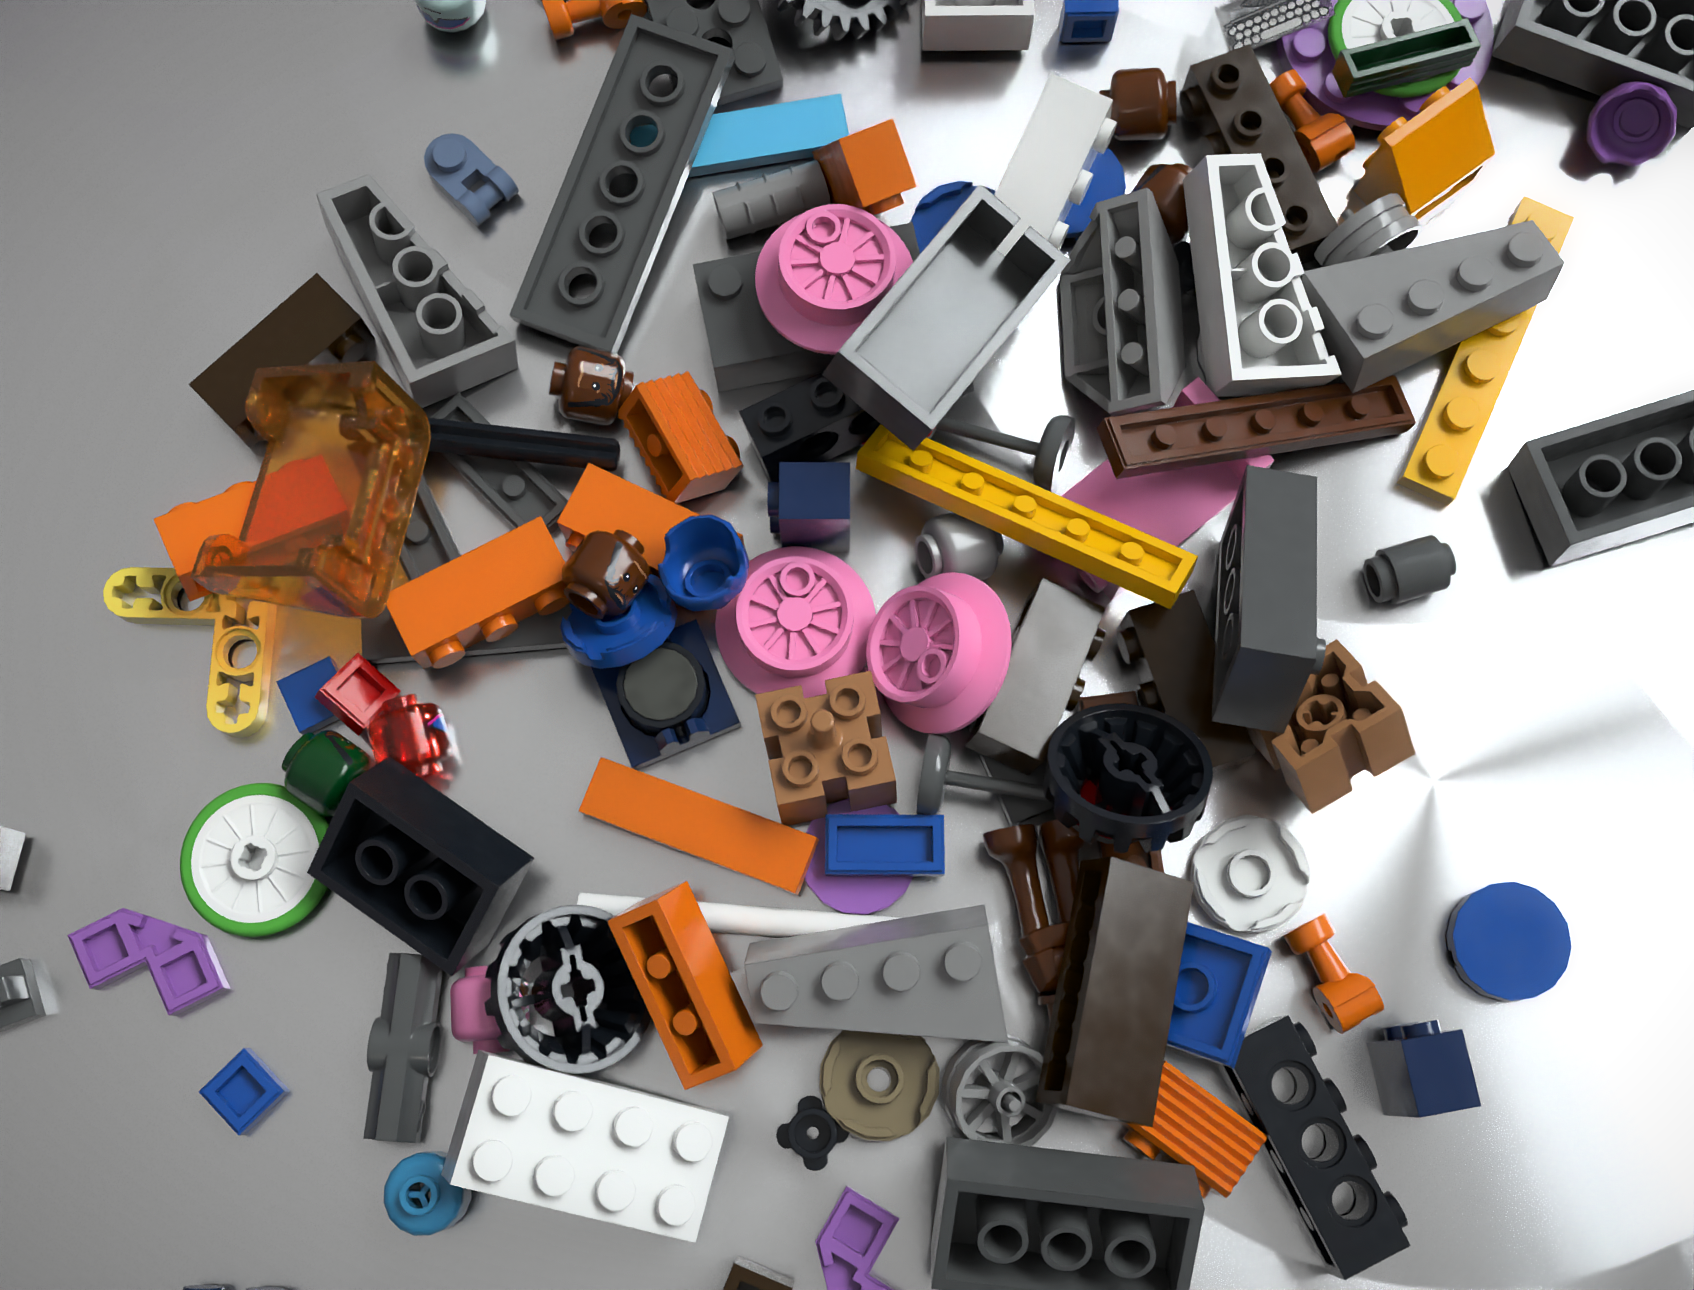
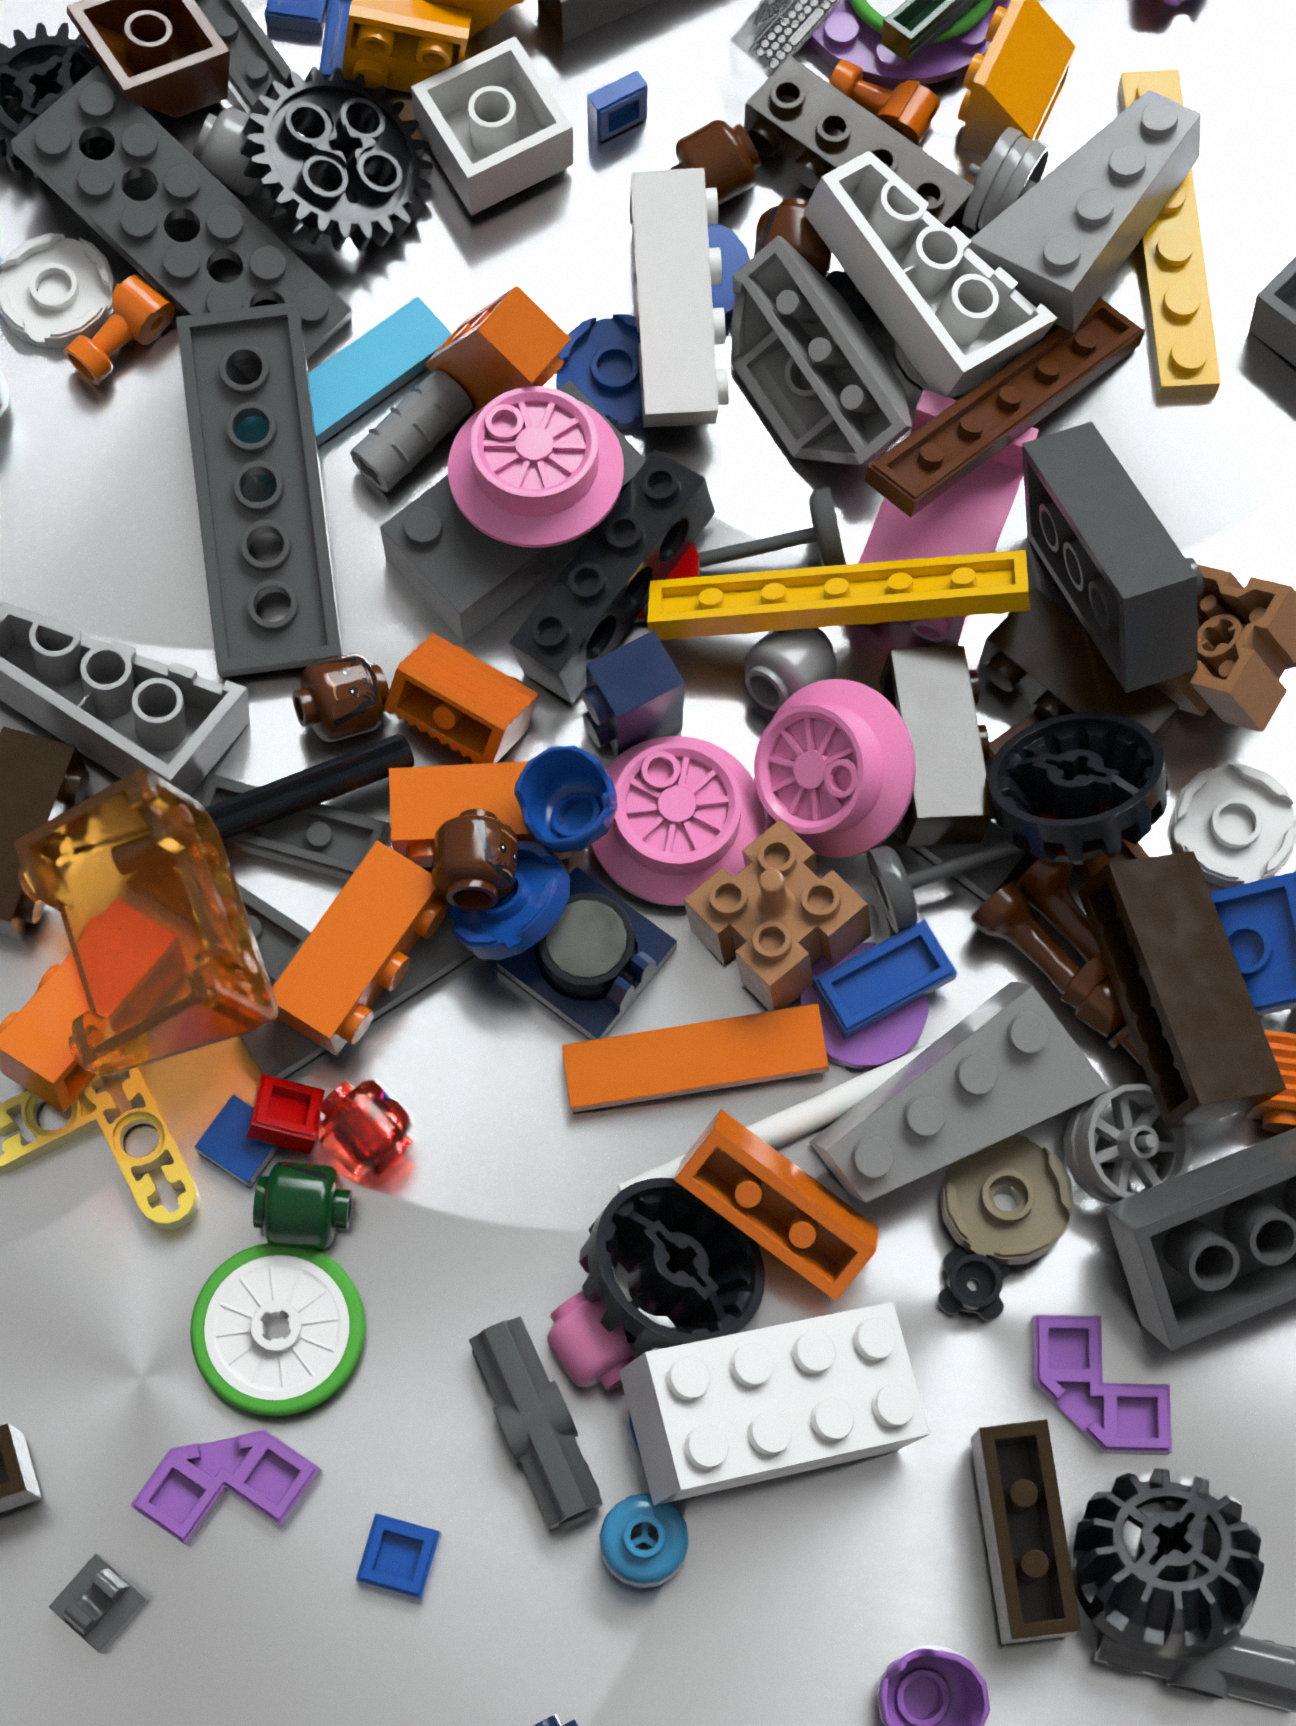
camera: 30 degrees left, 5 degrees down
black brick [307,757,534,976] -> none
sand blue plate [424,133,519,226] -> none
piece [822,184,1071,451] -> none
dark grey brick [1363,534,1457,604] -> none

